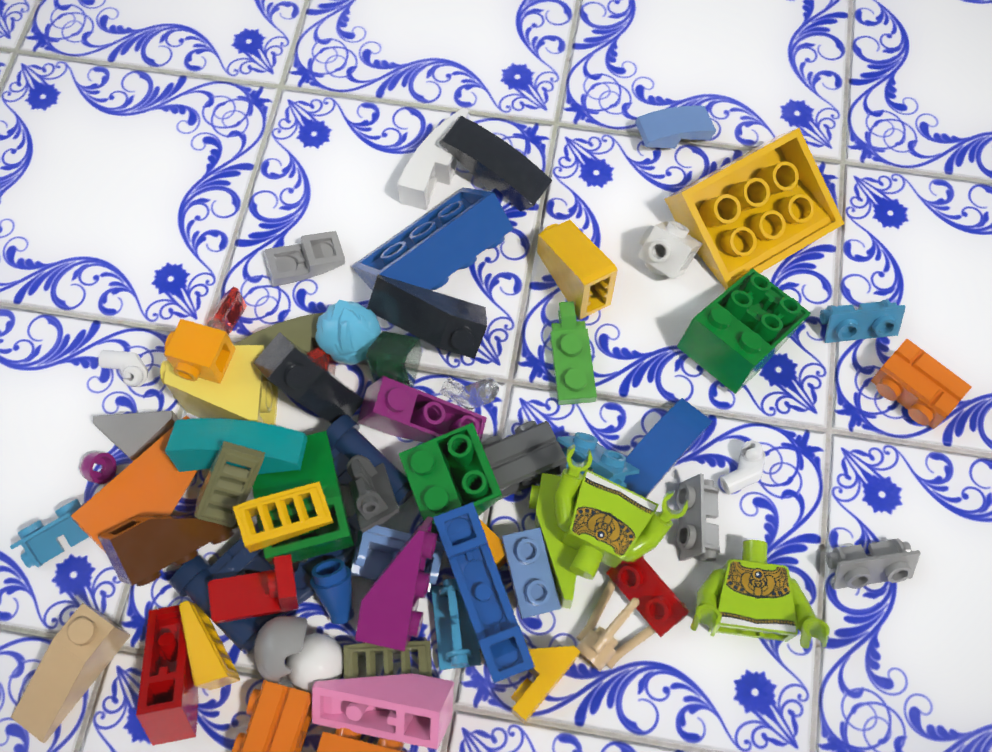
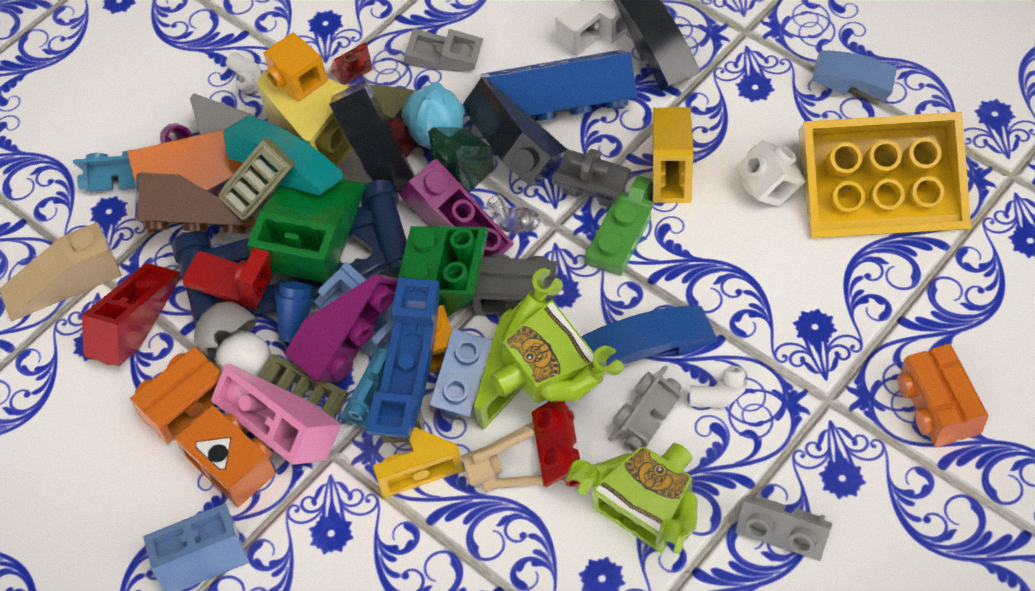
camera: 35 degrees right, 10 degrees down
yellow slope [179,600,240,690] -> none
yellow slope [233,481,334,553] -> none
dark grey hinge [347,455,400,533] -> none
dark azure hinge [557,432,640,488] -> none
green slope [677,268,811,394] -> none
dark azure hinge [820,299,906,343] -> none
none -> dark grey hips [552,148,631,208]

